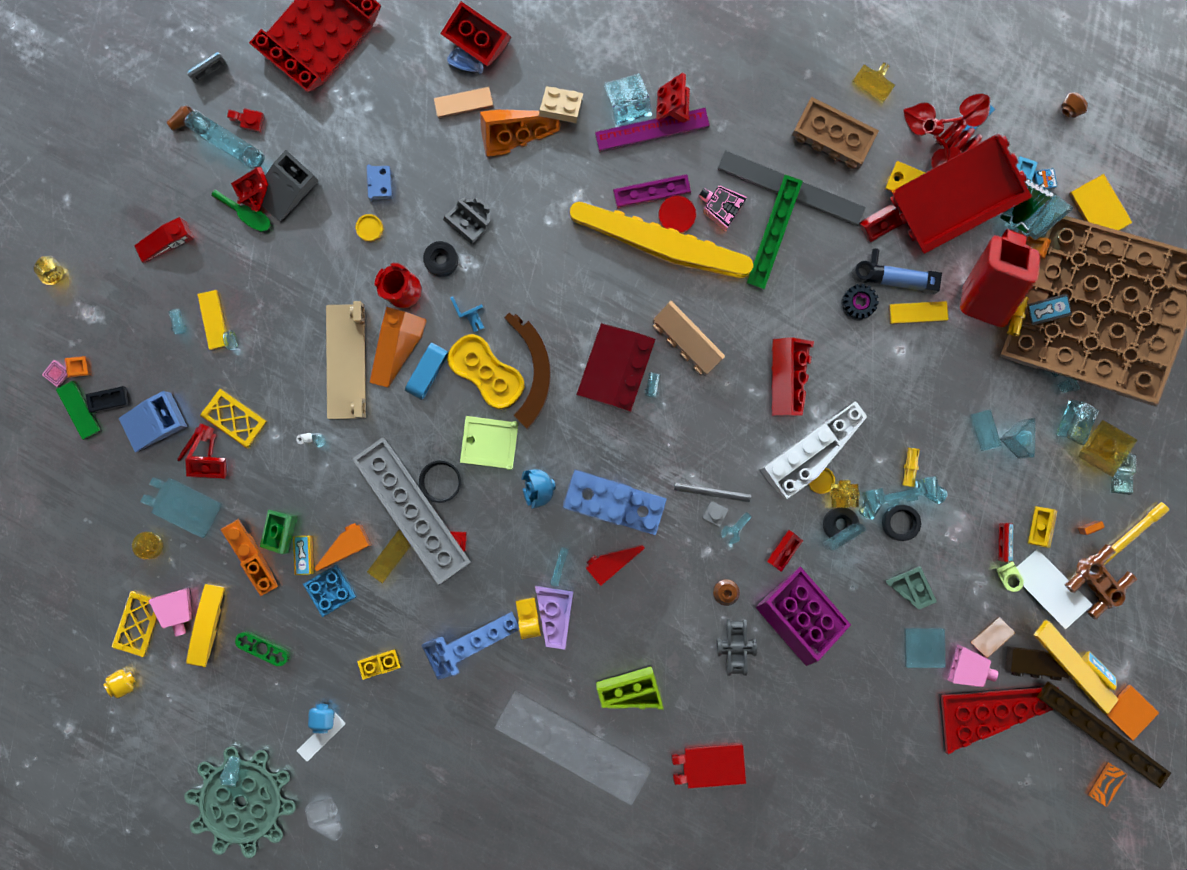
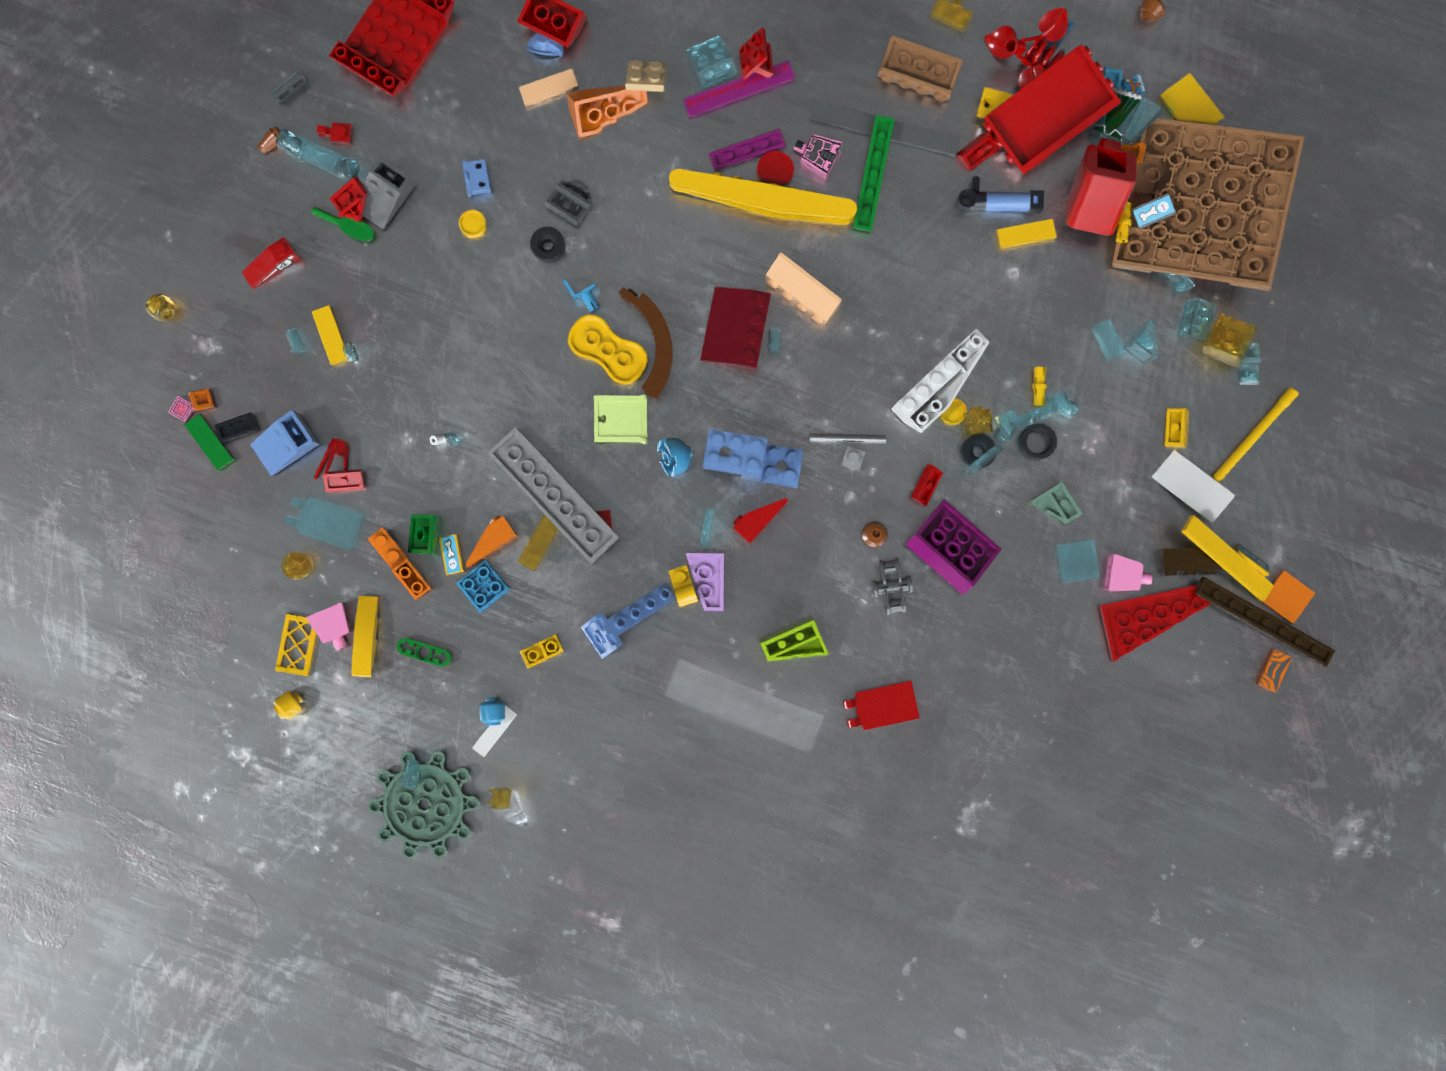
camera: 10 degrees left, 0 degrees up
yellow window [200,389,267,449] -> none
tan bracket [326,301,366,419] -> none
orange wedge [369,307,426,388] -> none
red tile [374,263,422,308] -> none
dark azure beam [405,343,449,400] -> none
black tyre [419,460,461,503] -> none
clear light blue bar [721,512,752,544] -> none
red wedge [772,337,814,417] -> none
black bush [842,284,879,320] -> none
slope [970,617,1015,658] -> none
yellowish green piece [996,561,1024,592] -> none
red slope [998,523,1014,562] -> none
dark orange piece [1065,544,1137,620] -> none
orange tile [1078,521,1105,535] -> none
none -> clear yellow tile [487,788,512,809]

